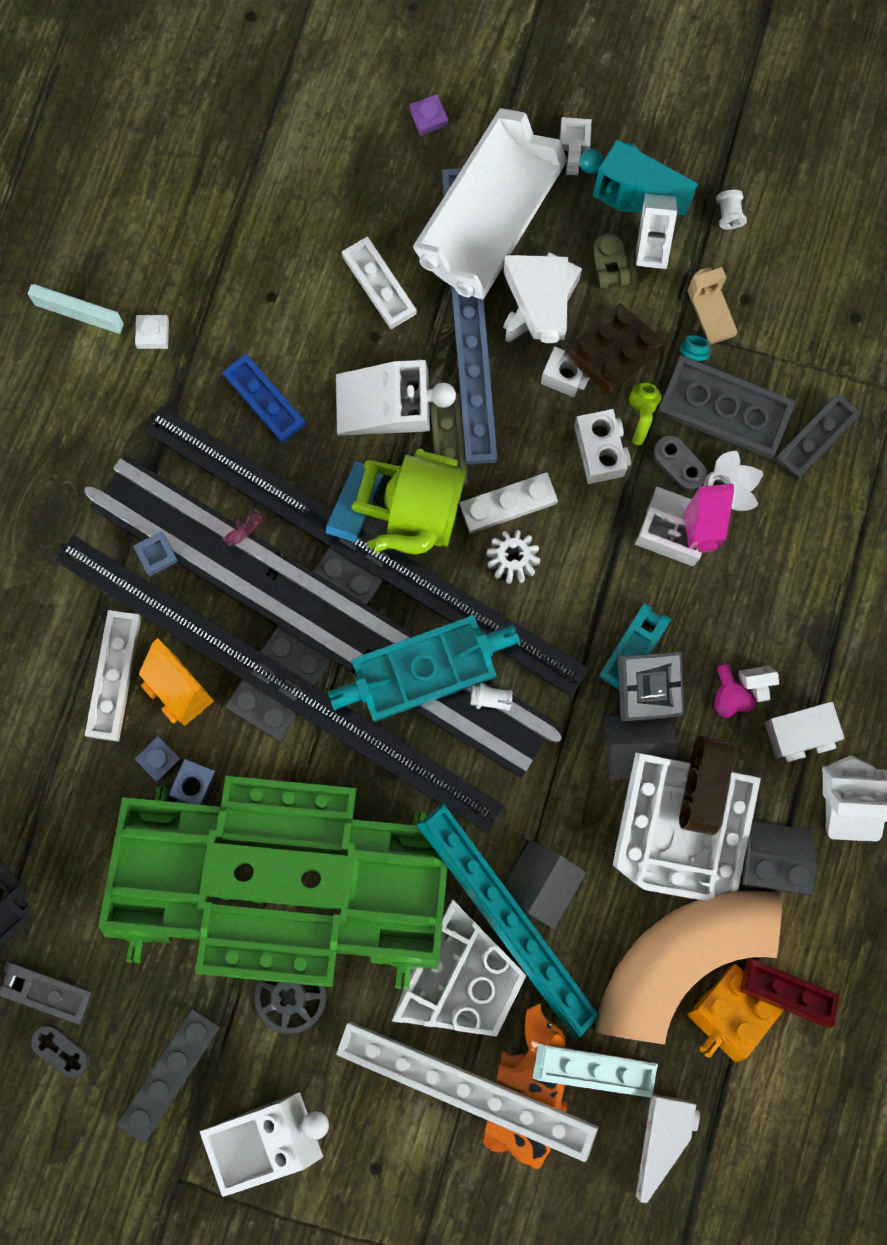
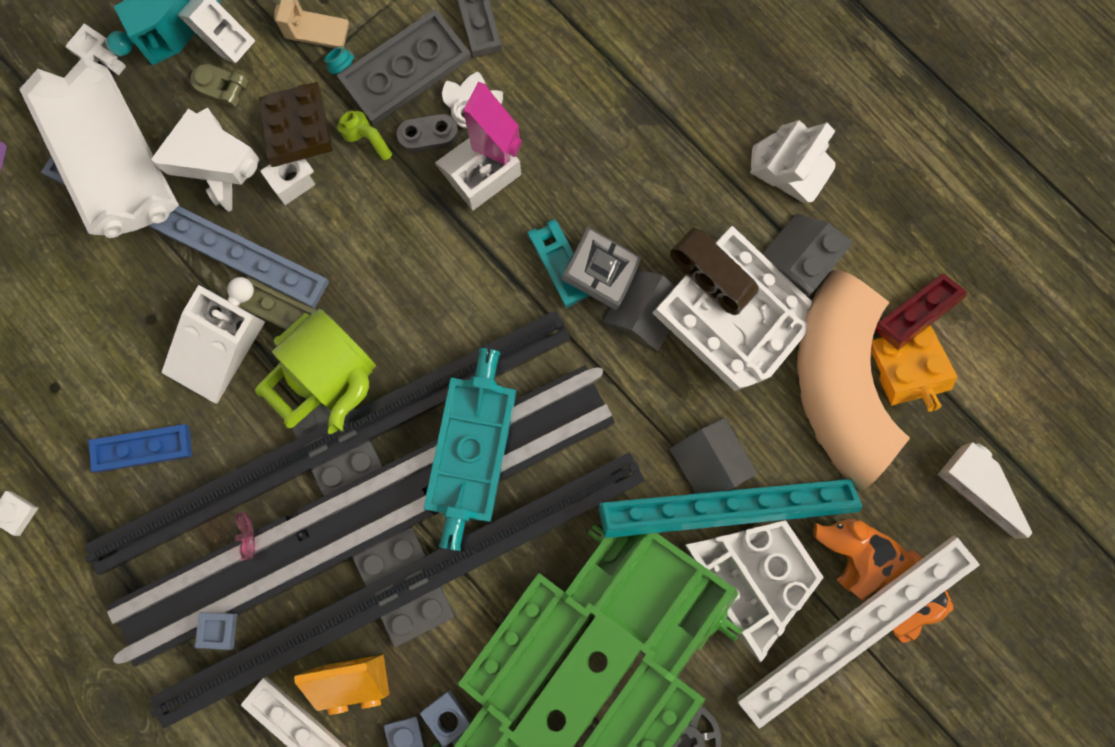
camera: 55 degrees left, 0 degrees up
dark azure tile [326,461,384,542] -> none
white plate [342,236,417,330] -> none
white plate [459,472,558,534] -> none
white pin [470,683,513,711] -> none
white gear [487,530,540,584] -> none
light aqua tile [533,1044,658,1098] -> none
white brick [574,409,631,484] -> none
dark pink rock [714,664,756,718] -> none
white tile [738,665,779,702] -> none
white brick [764,702,845,762] -> none

